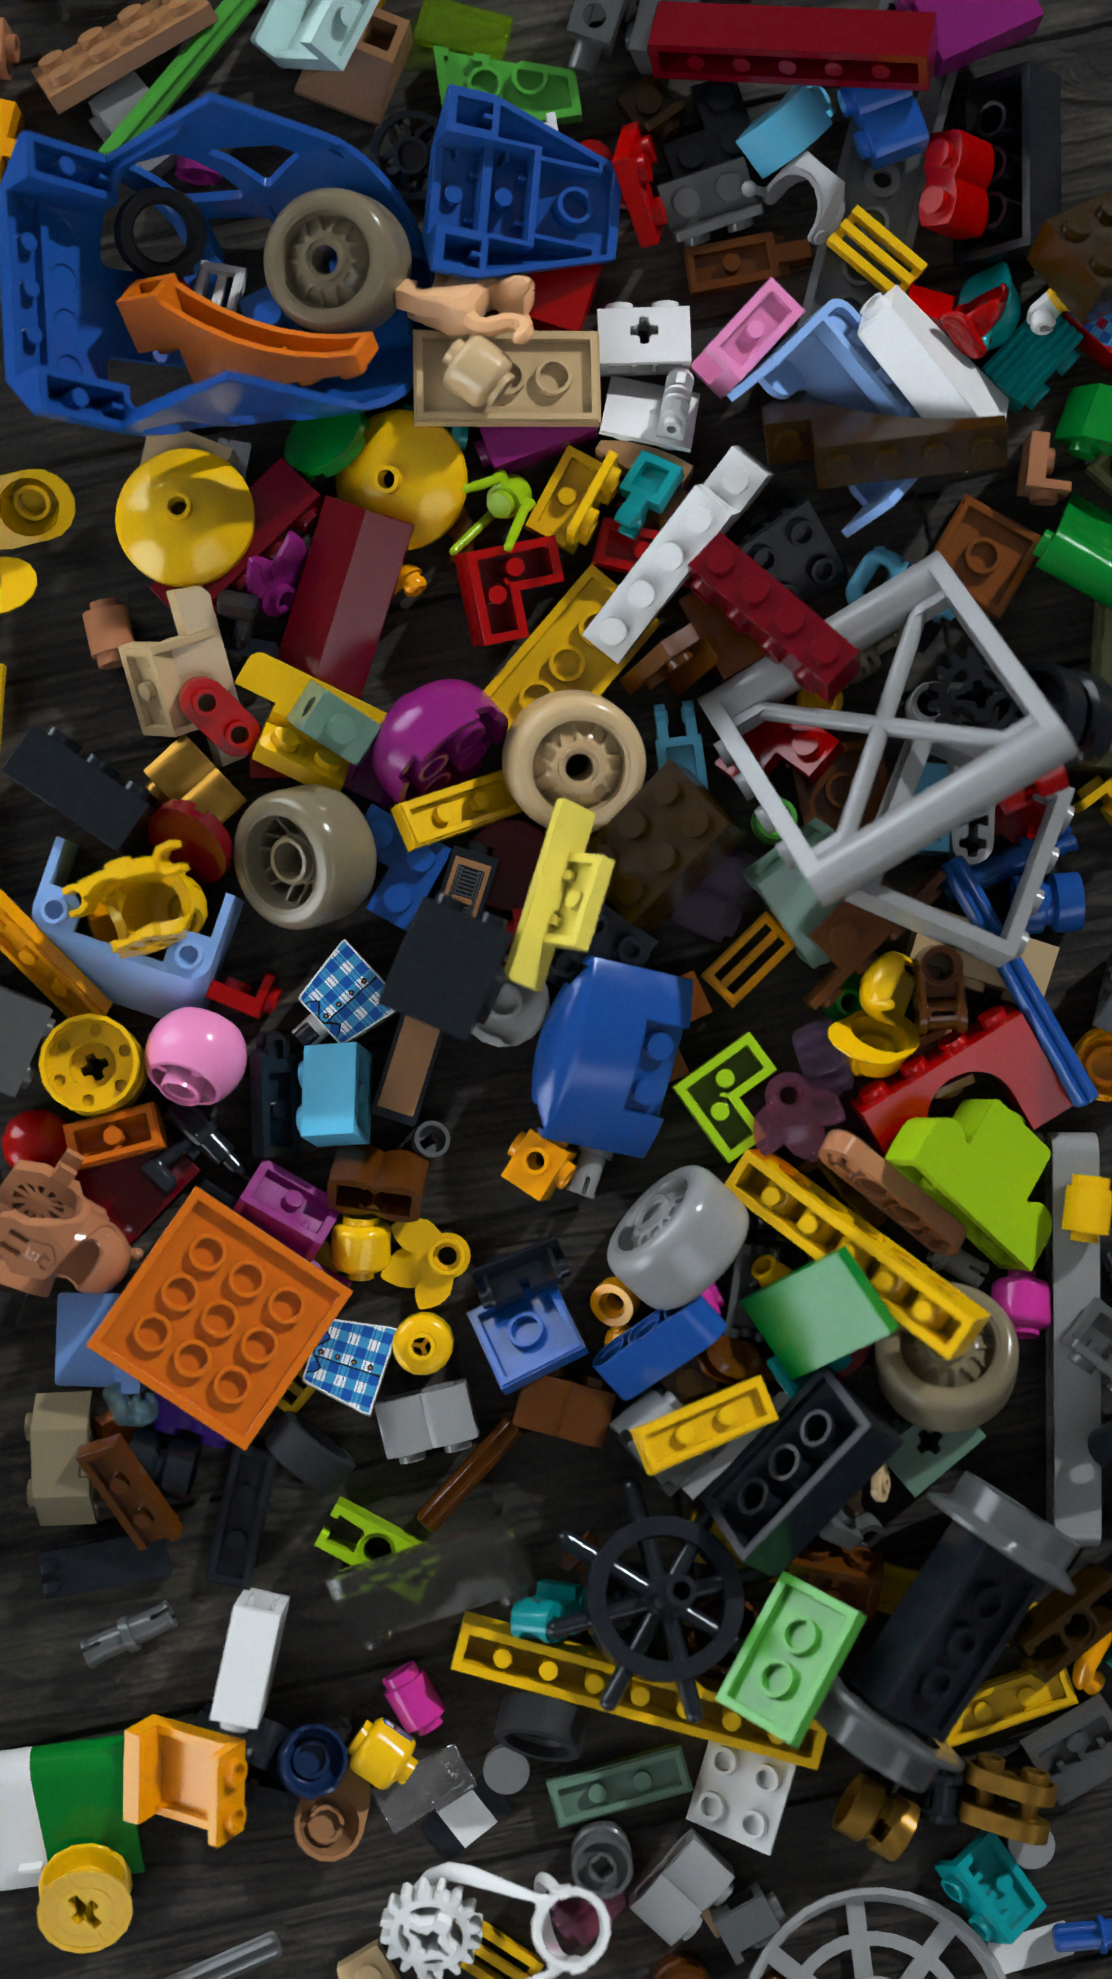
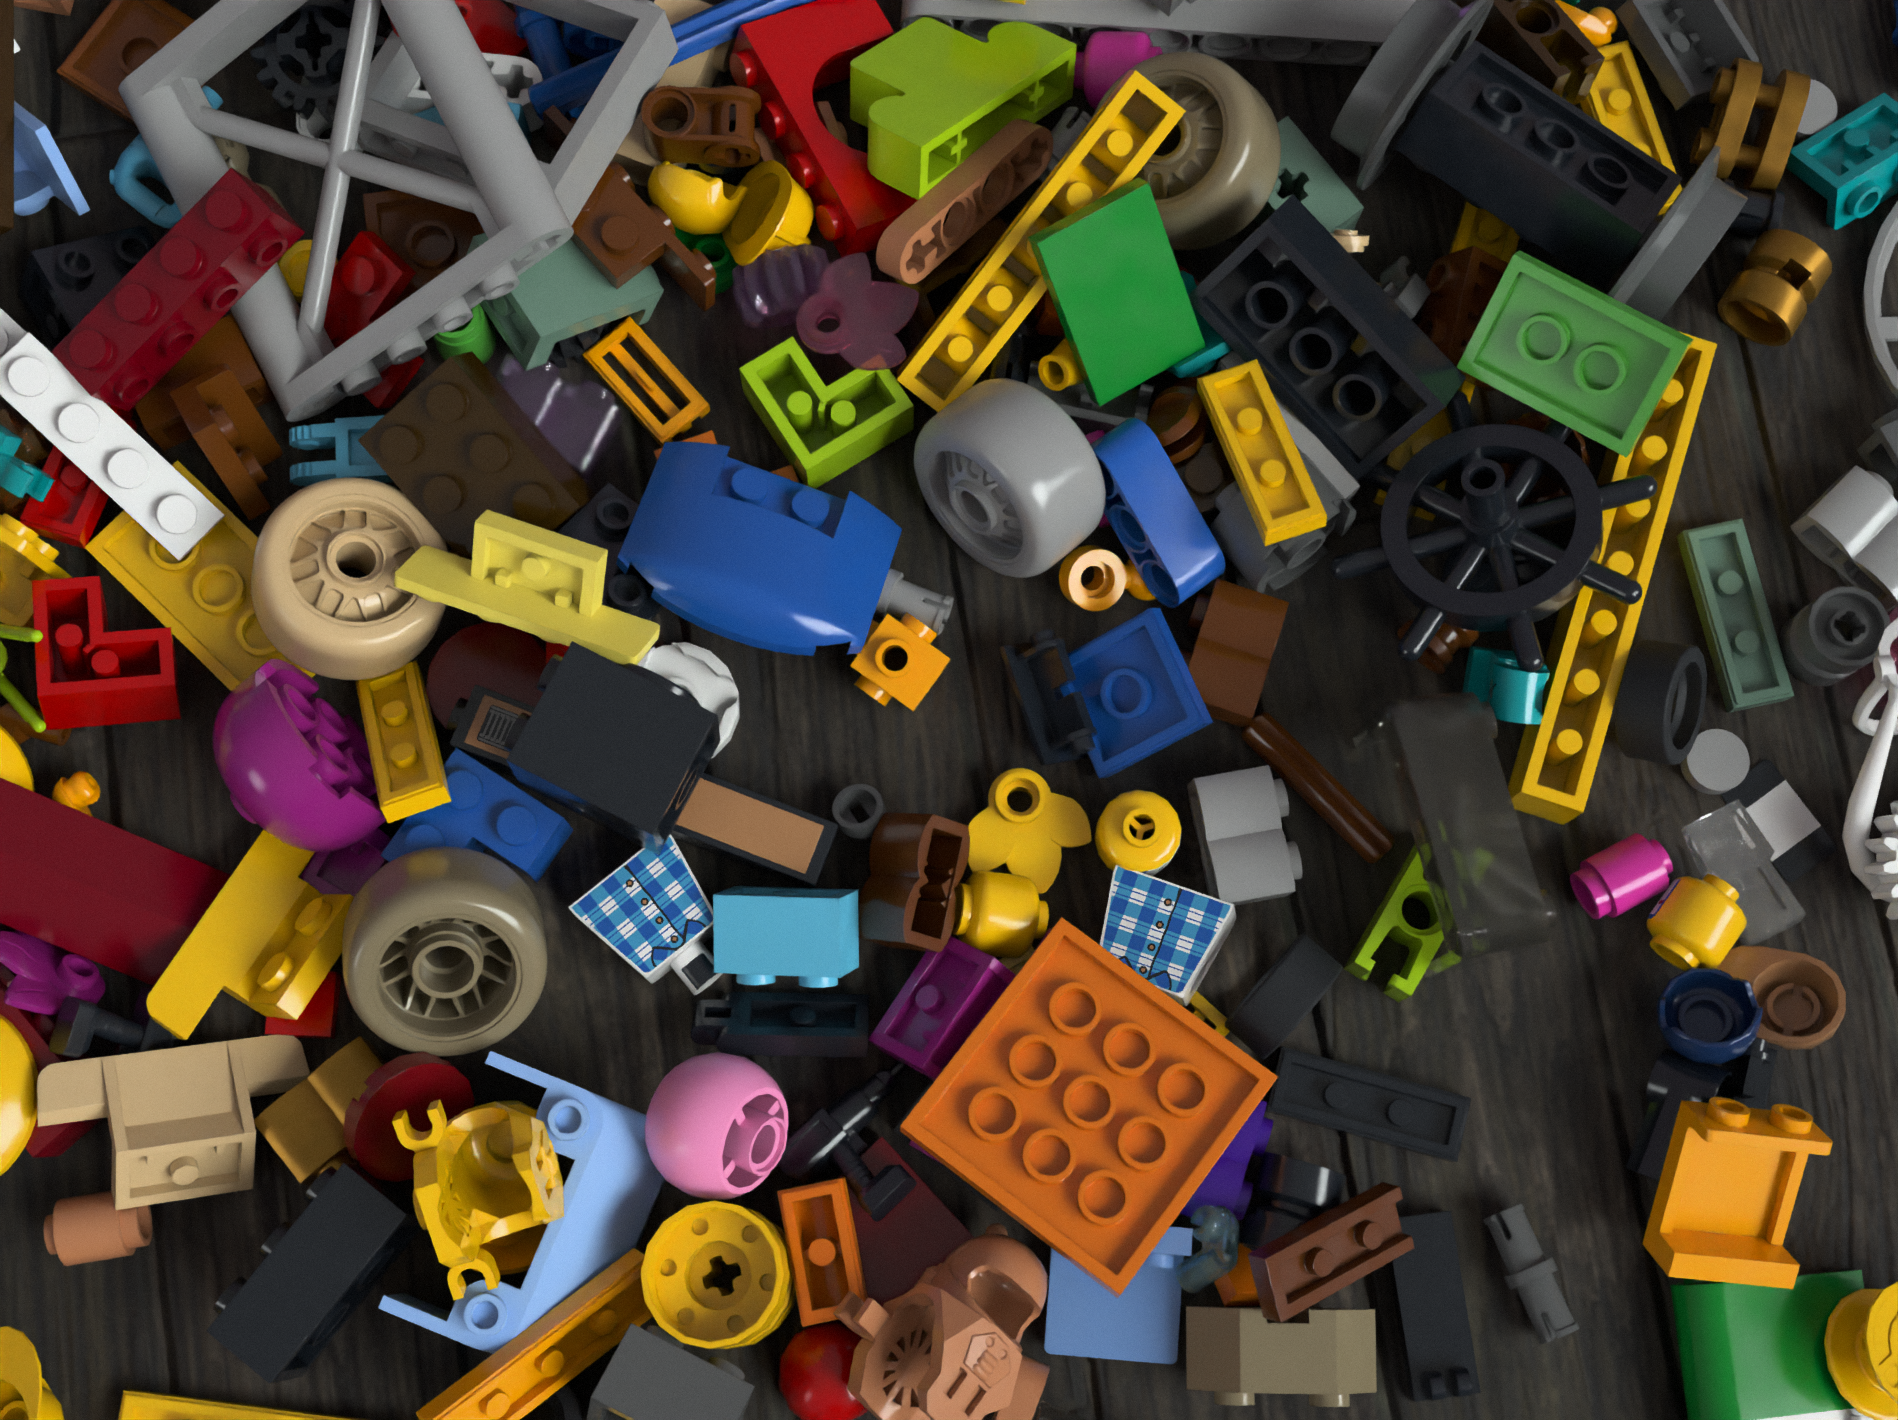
camera: 90 degrees left, 10 degrees down
red plate [178,676,260,757] -> none
red bracket [205,972,283,1020] -> none
white brick [209,1587,291,1733] -> none
sand green torso [286,680,381,767] -> none
white hinge [686,1741,797,1856] -> none

